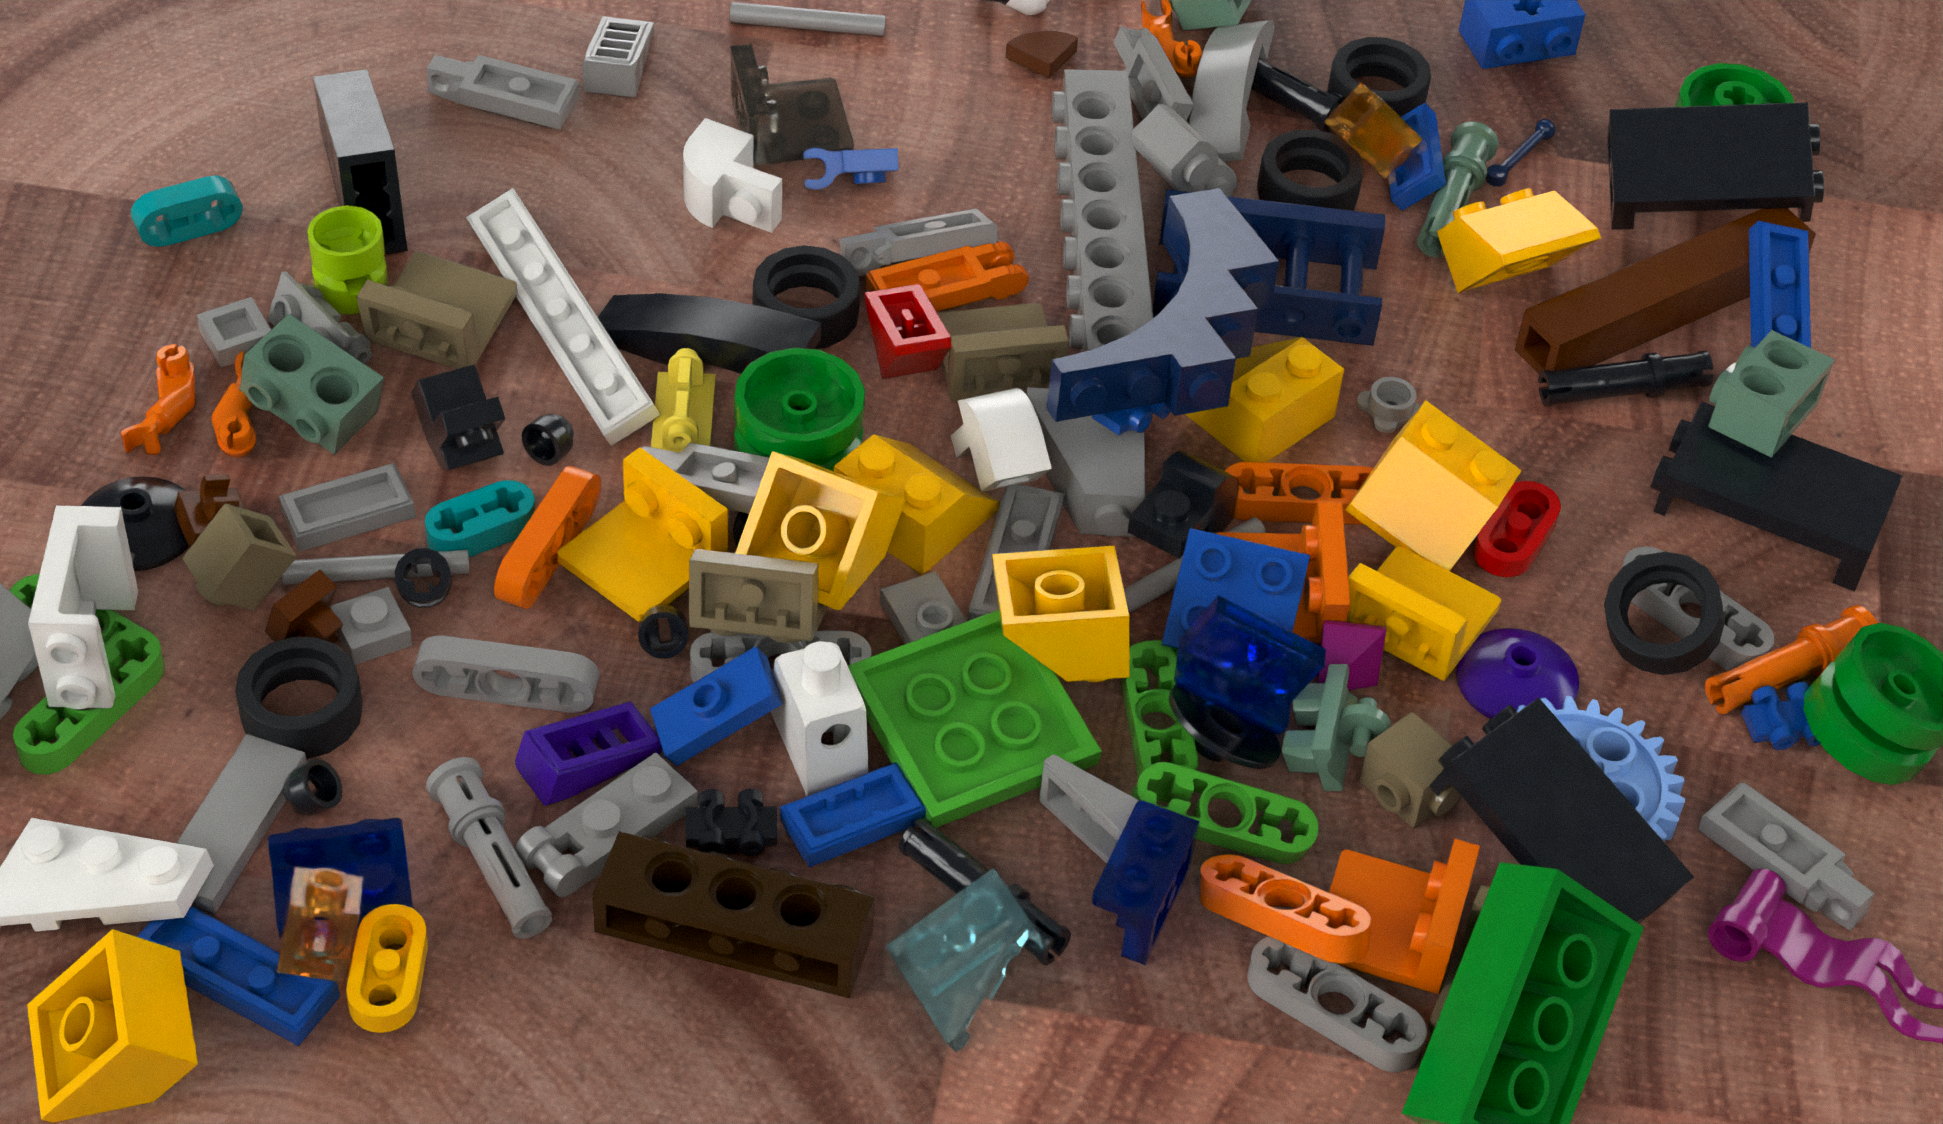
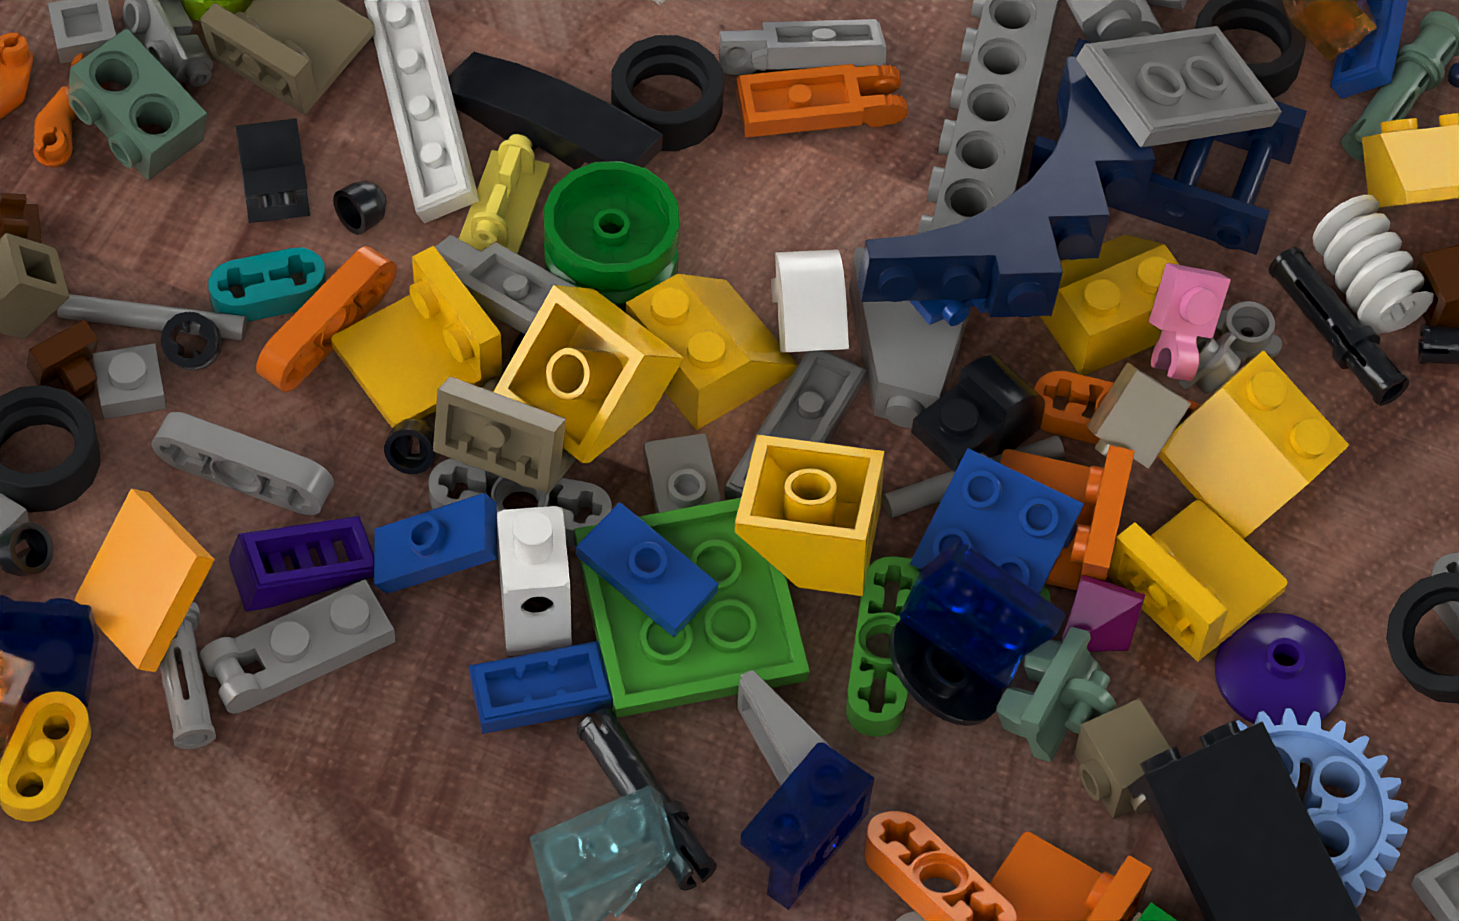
camera: 15 degrees right, 10 degrees up
light grey tile [279,463,416,552] -> none
dark brown brick [592,831,875,998] -> none
black piece [686,788,777,856] -> none
red slope [865,284,951,379] -> none
dark tan bracket [937,303,1069,401] -> none
bright green beam [1131,762,1318,864] -> none
red plate [1473,481,1561,577] -> none
none -> light orange tile [74,488,215,672]
none -> blue plate [575,502,719,637]
none -> light grey tile [1076,26,1282,148]
none -> dark tan brick [1087,362,1191,469]
none -> bright pink plate [1149,263,1231,381]
none -> light grey plate [1179,332,1241,393]
none -> black pin [1268,247,1410,406]
none -> white piece [1313,194,1434,334]

